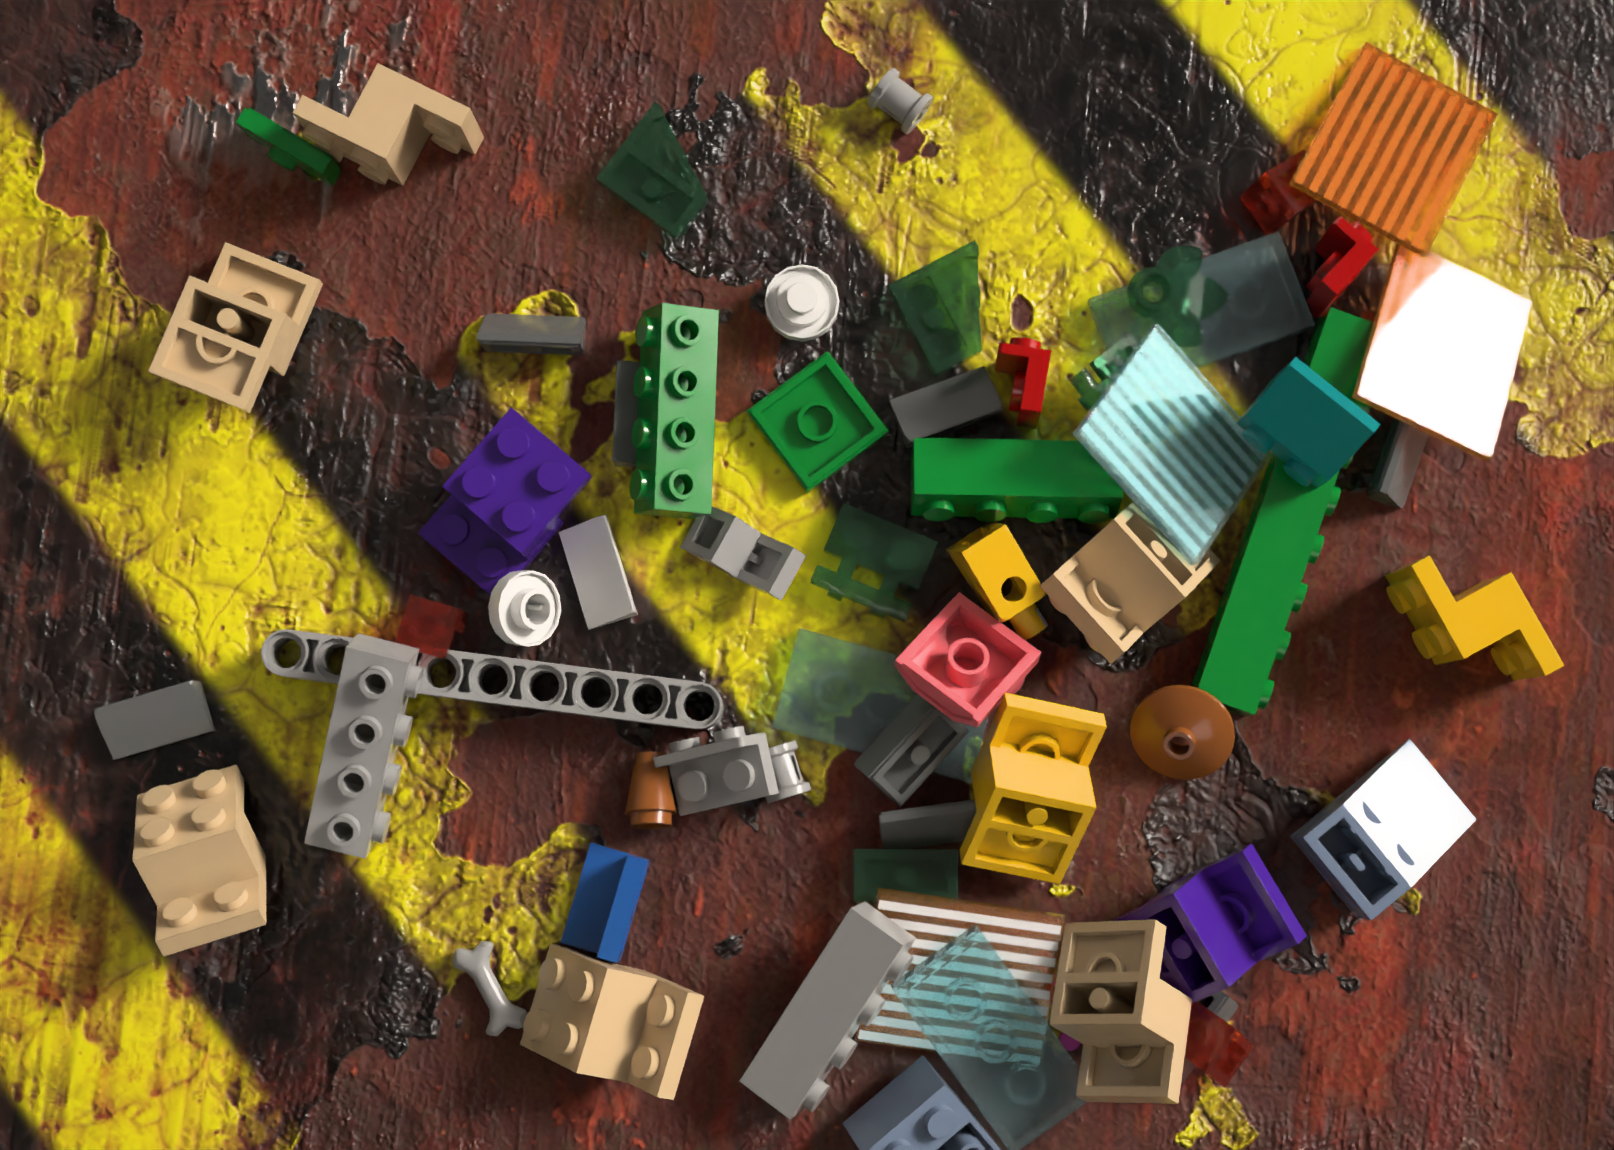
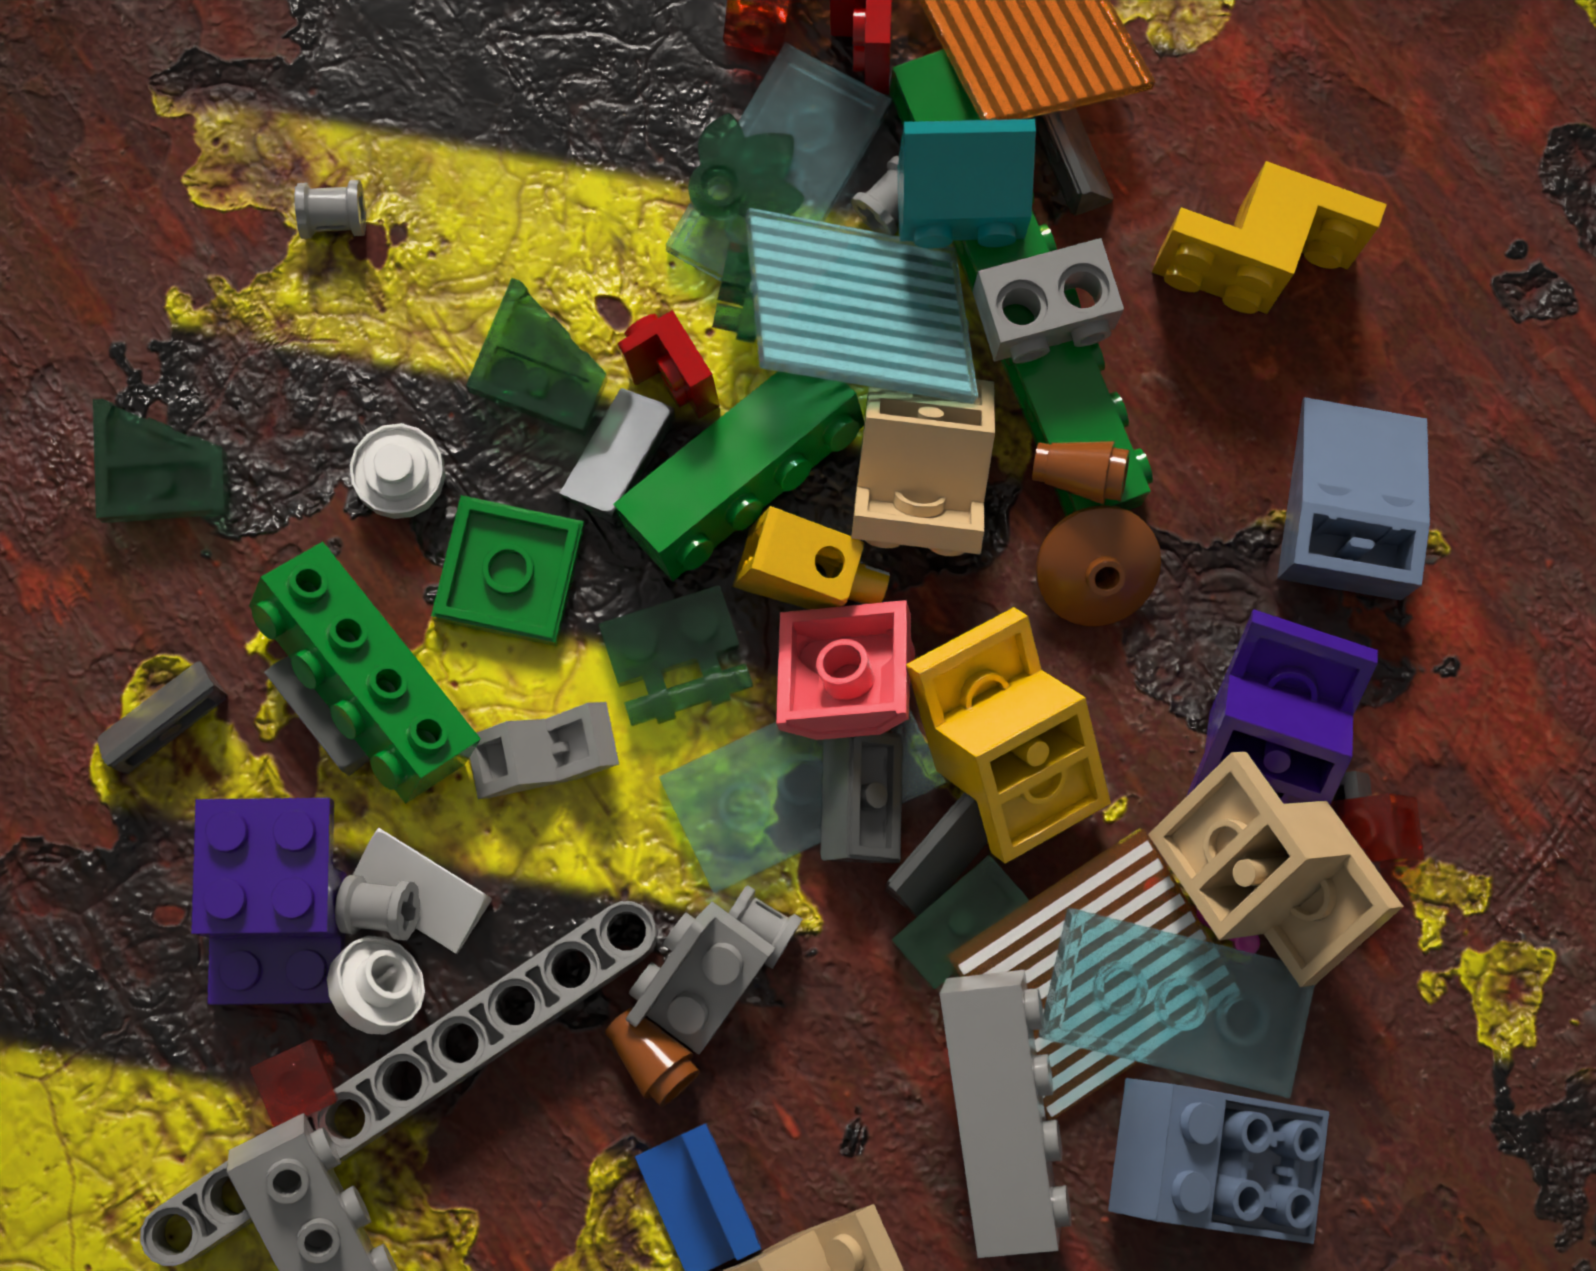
camera: 45 degrees left, 5 degrees down
none -> light grey bush [335,875,420,940]
none -> light grey bush [851,156,899,239]
none -> light grey brick [972,238,1124,363]
none -> dark orange cone [1032,441,1130,505]

